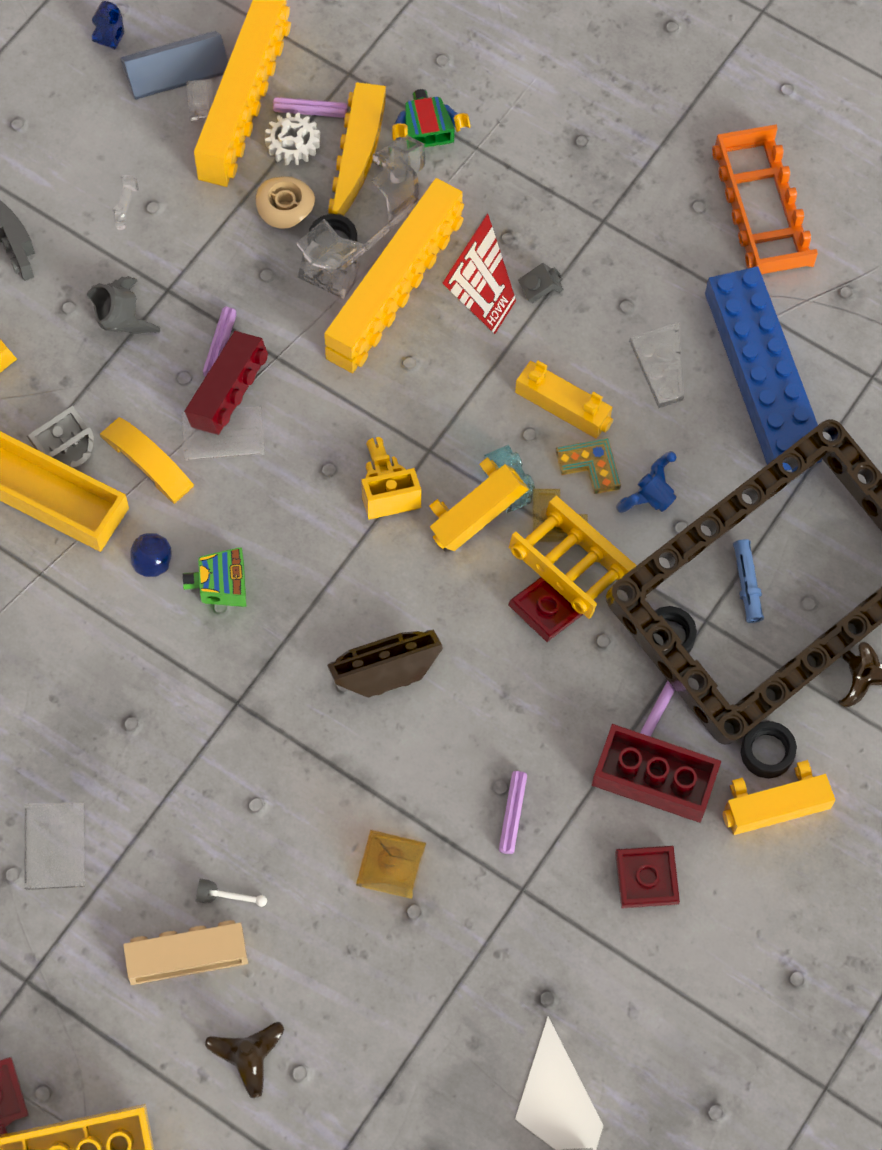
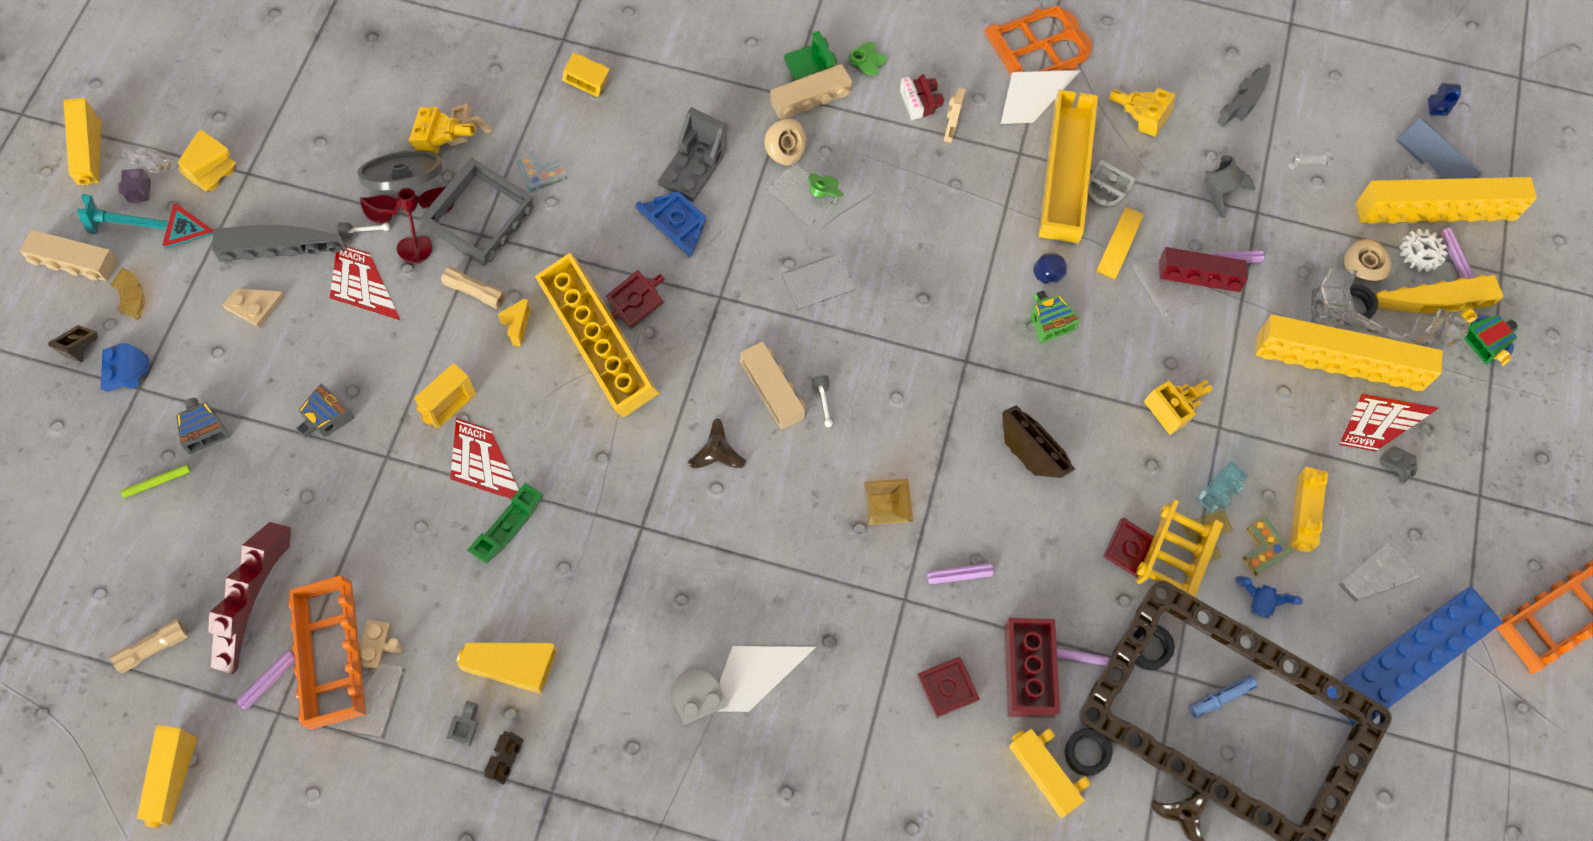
camera: 70 degrees right, 0 degrees up
yellow brick [429,457,529,551] -> none

